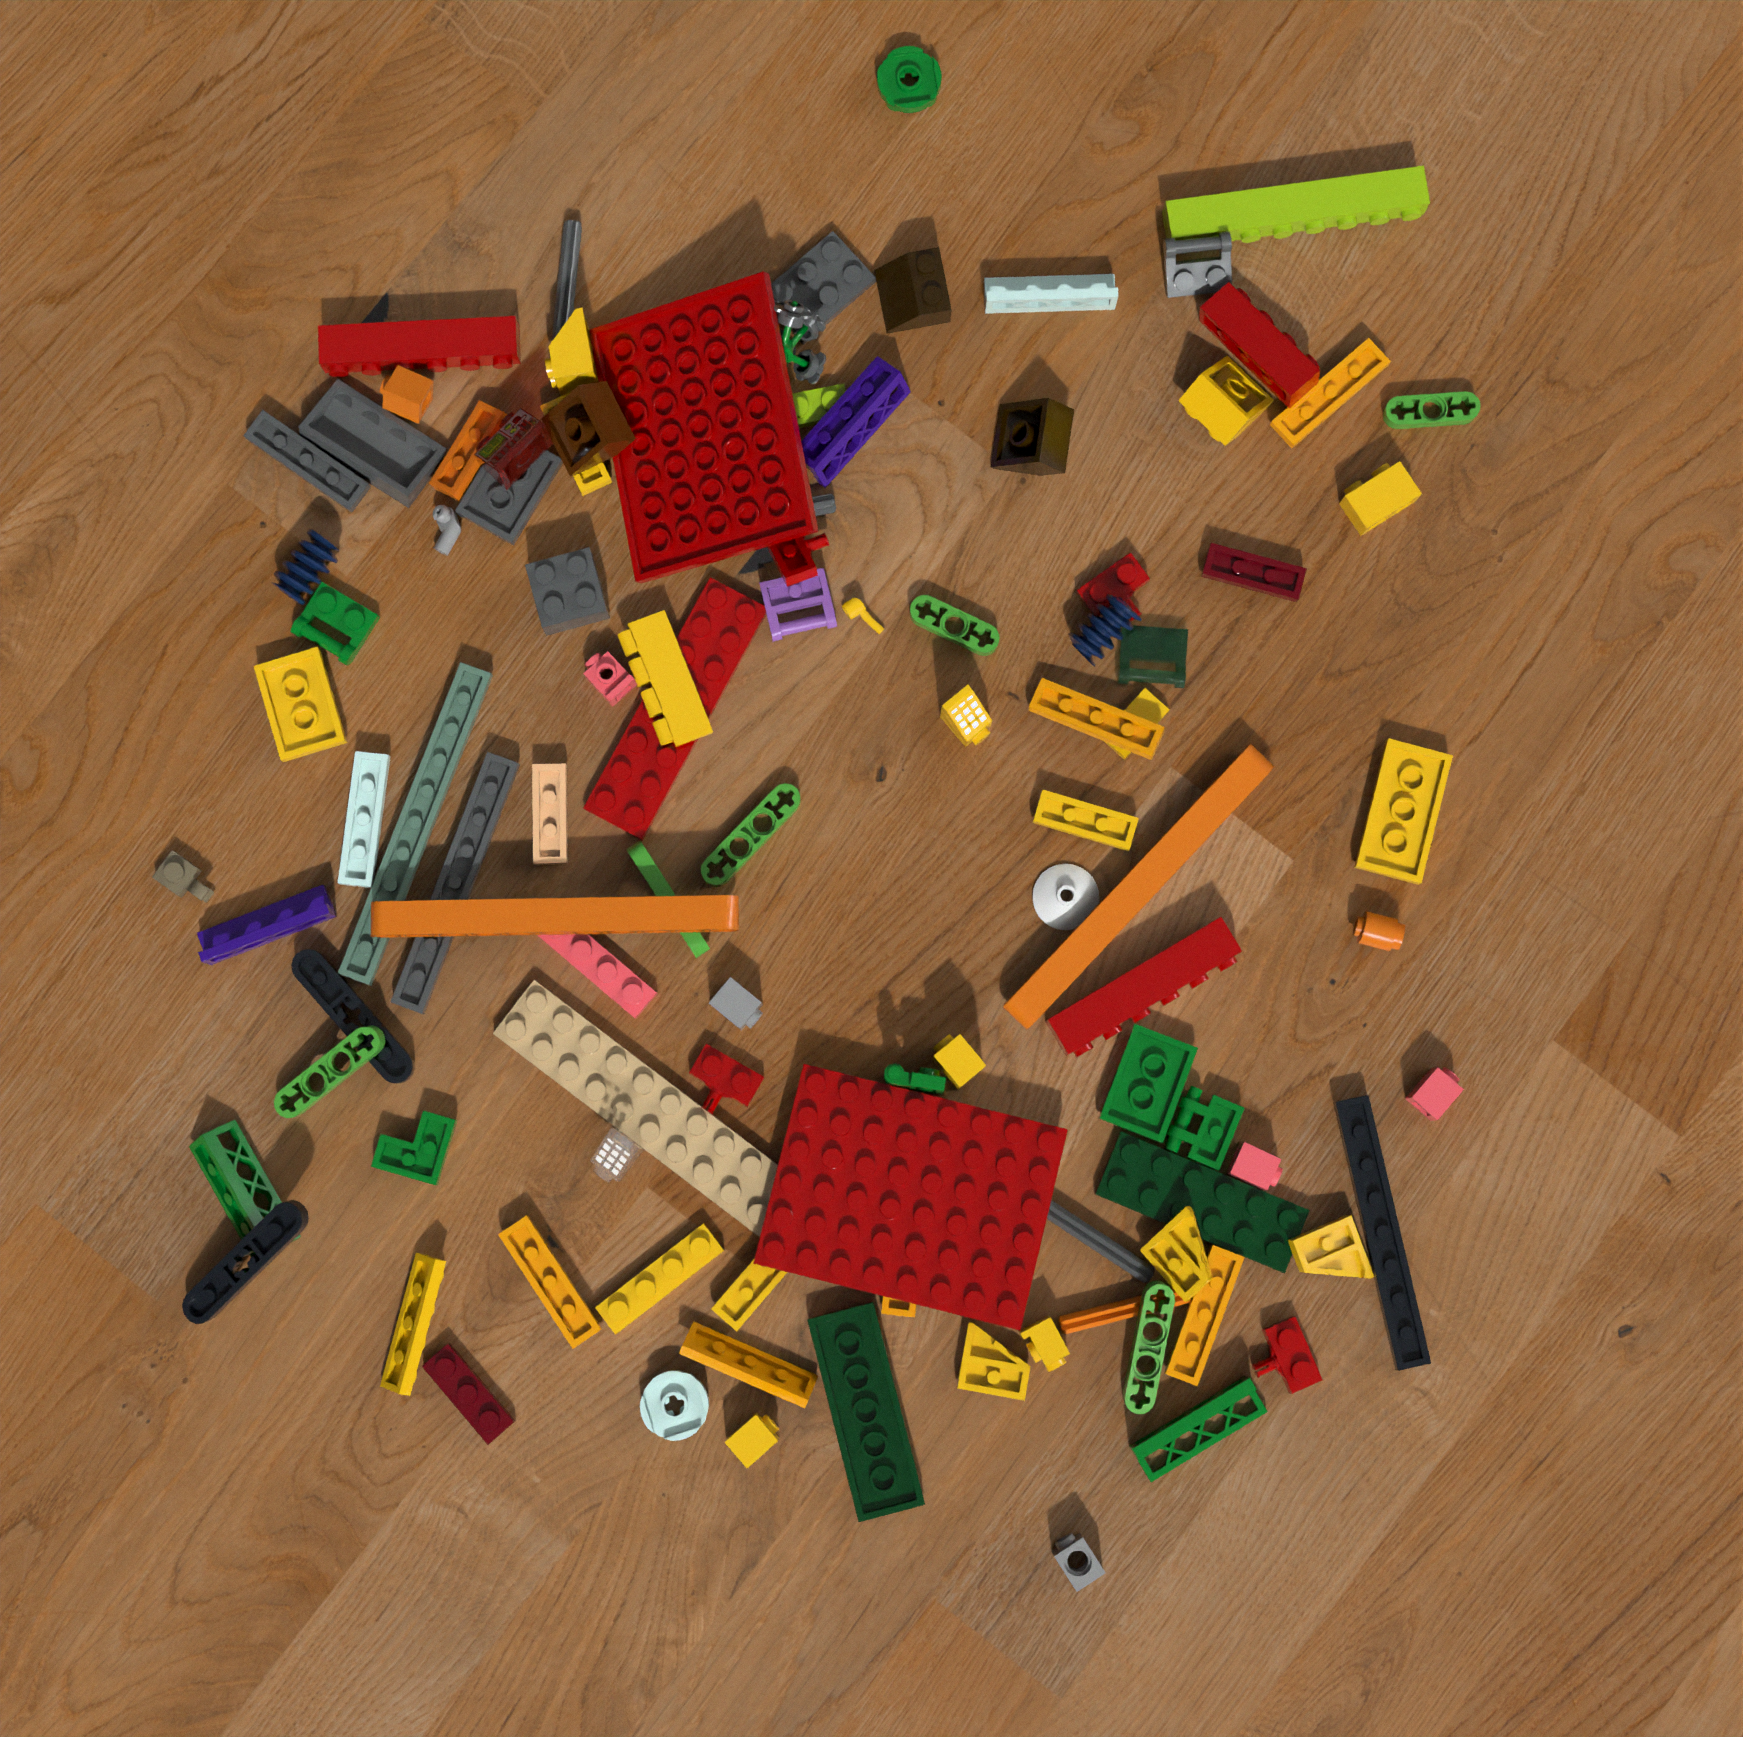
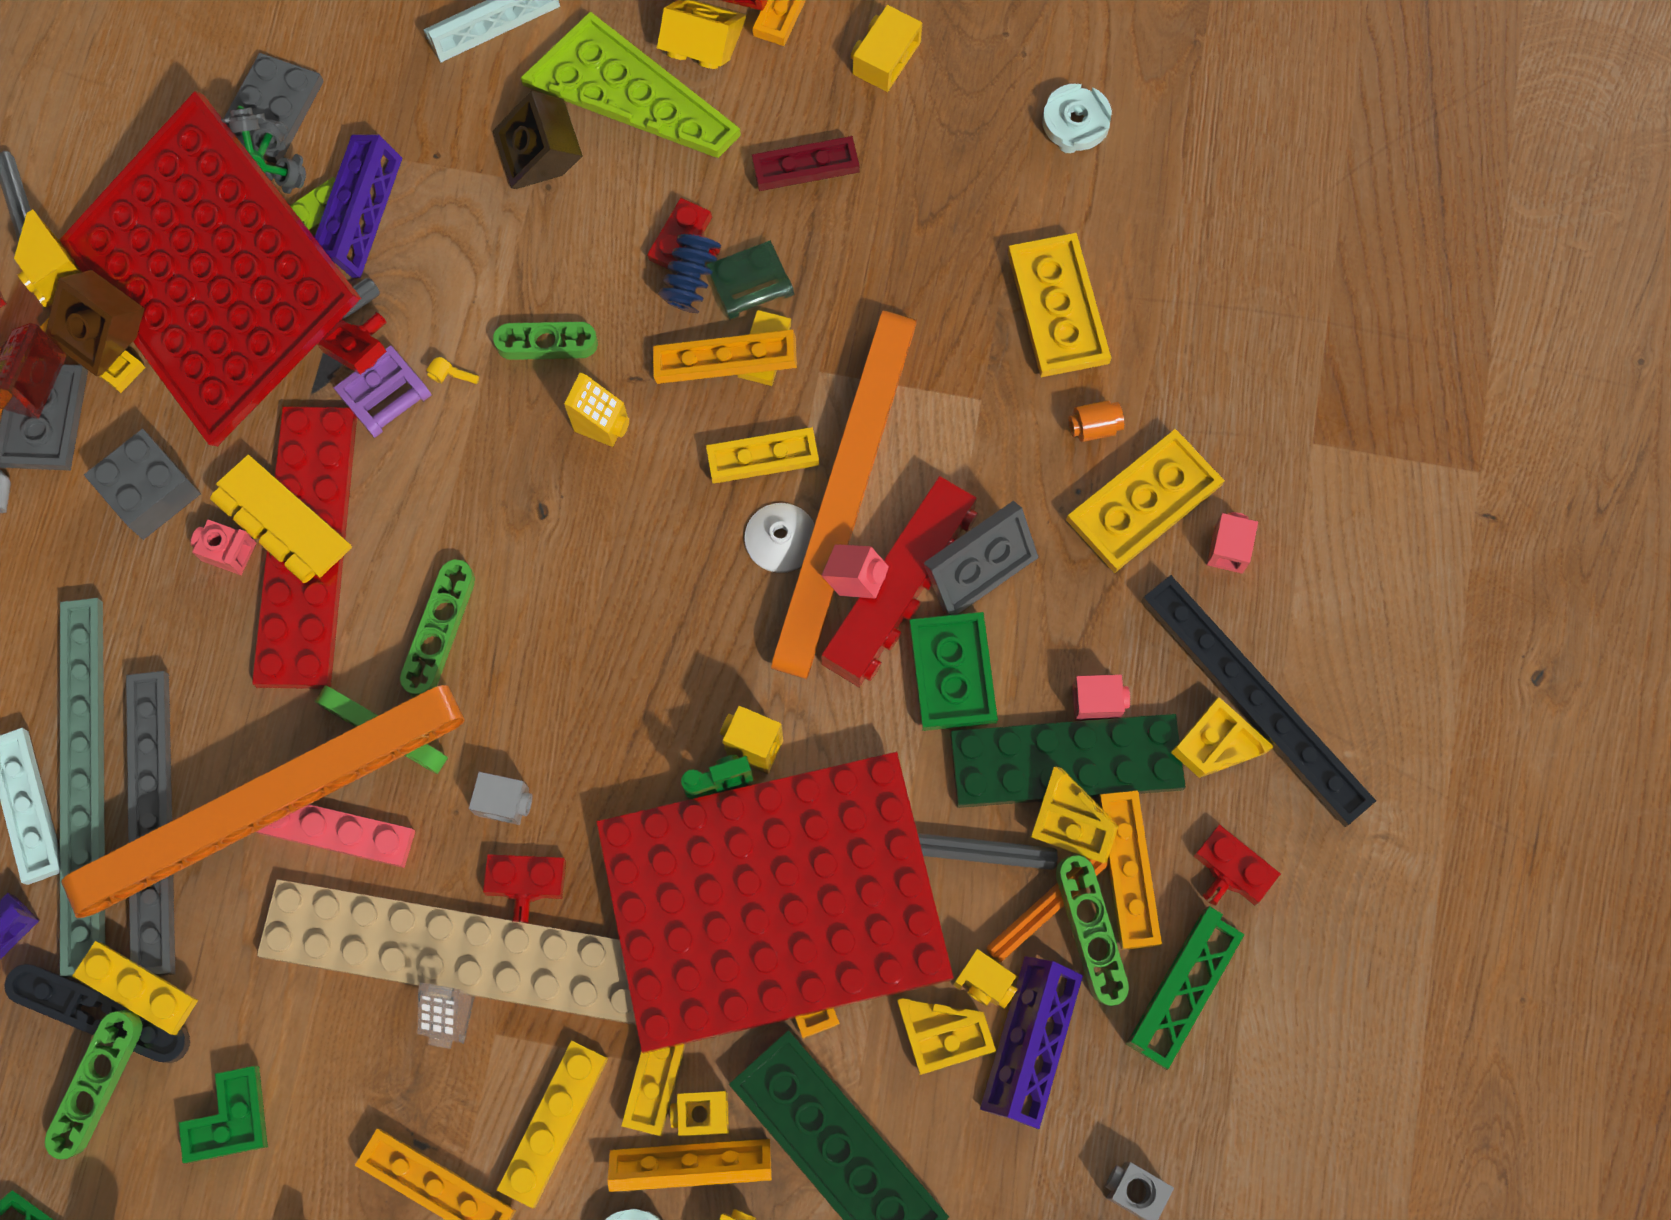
camera: 25 degrees left, 10 degrees down
light nougat plate [532,763,568,865] -> none
dark brown slope [874,247,952,334] -> none
green plate [1165,1086,1245,1171] -> none
none -> yellow plate [72,941,198,1035]
none -> lime wing [521,11,741,158]
none -> yellow brick [670,1091,729,1136]
none -> coral brick [822,545,889,598]
none -> dark grey plate [924,501,1039,616]
none -> fence [980,956,1083,1129]
none -> light aqua plate [1042,84,1112,153]
none -> yellow plate [1066,429,1225,573]

